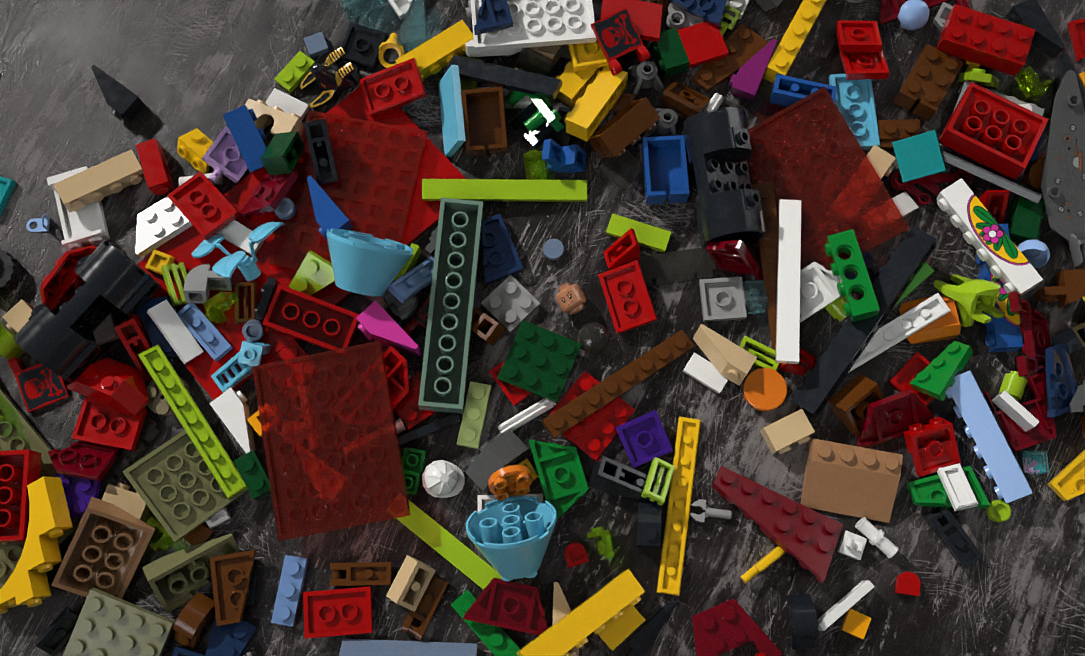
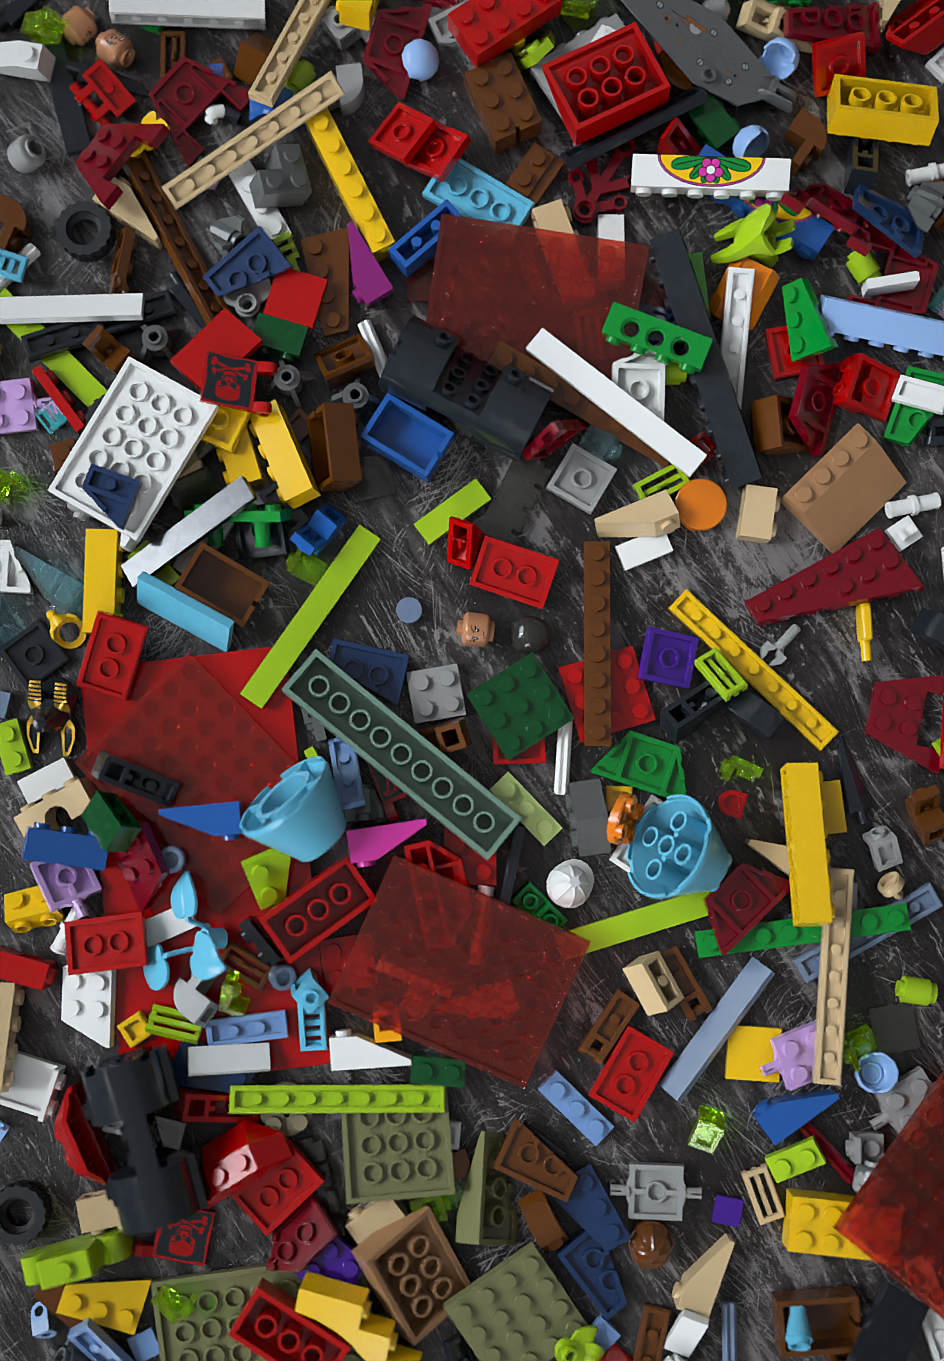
camera: 55 degrees left, 10 degrees up
teal tile [892,130,946,182] -> none

